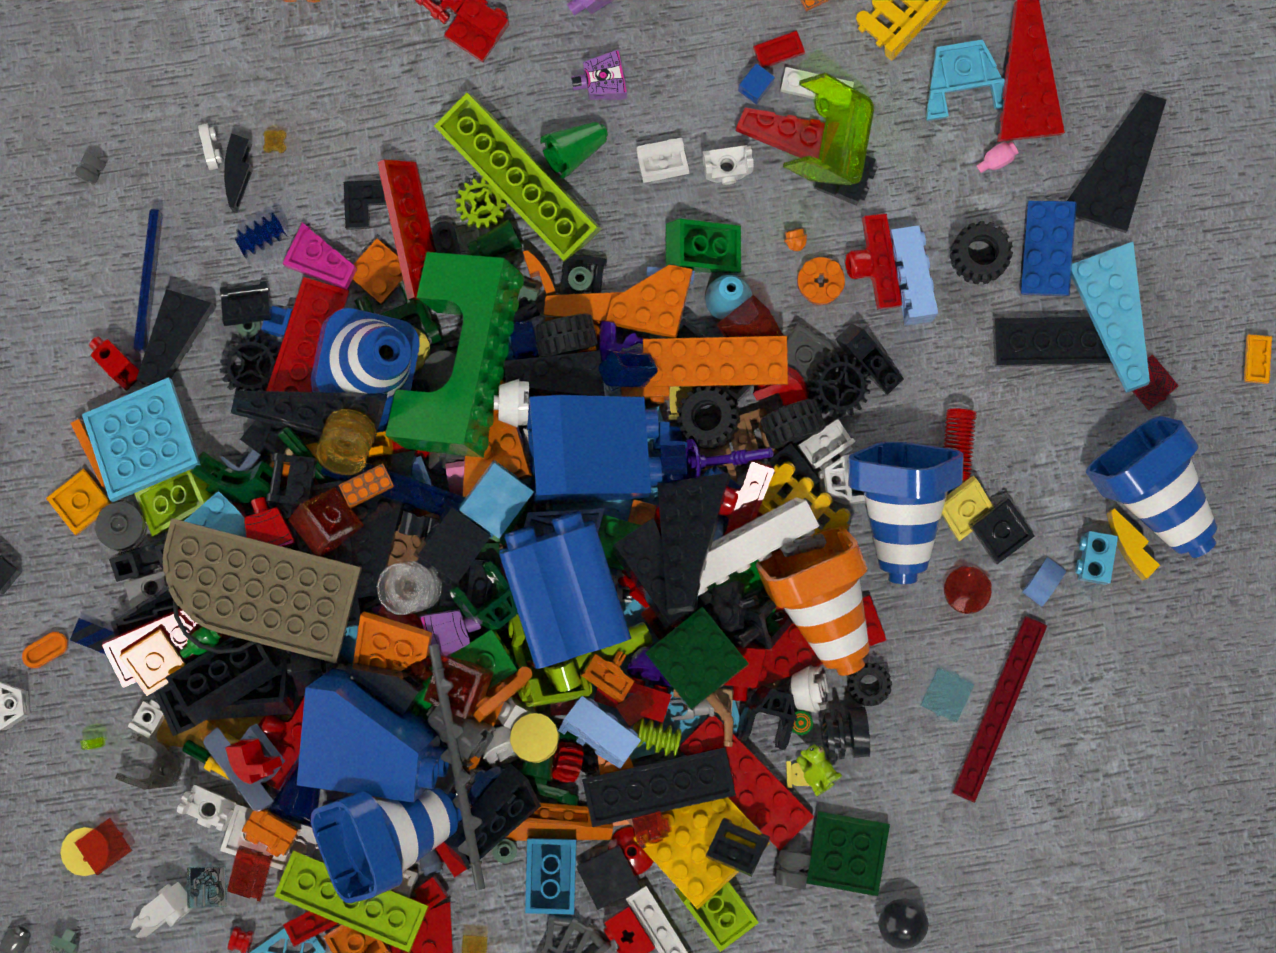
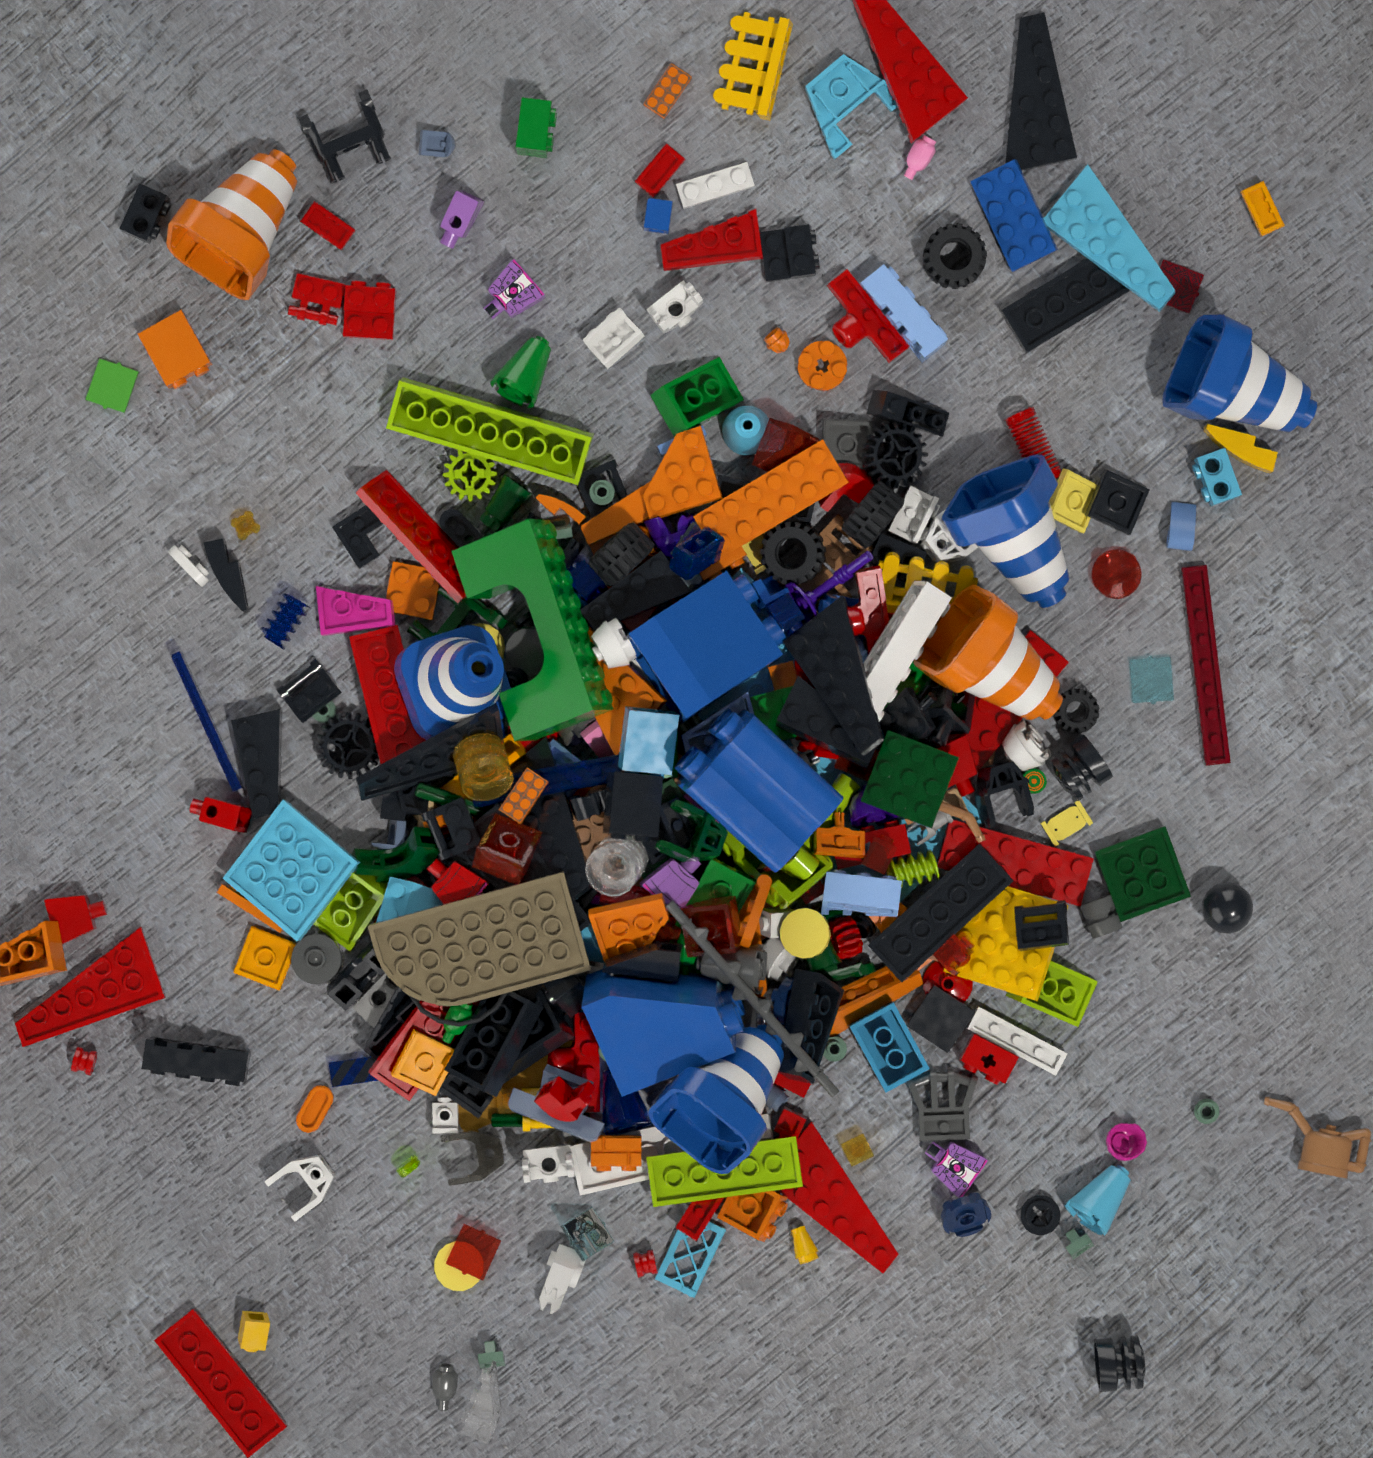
camera: 25 degrees left, 5 degrees up
dark grey wheel [74,153,106,185] -> none
clear red plate [227,845,274,902] -> none
blue panel [261,306,293,338] -> none
dark grey axle [781,534,826,557] -> none
clear neon green windscreen [783,73,874,185] -> none
lime animal [796,744,842,797] -> none

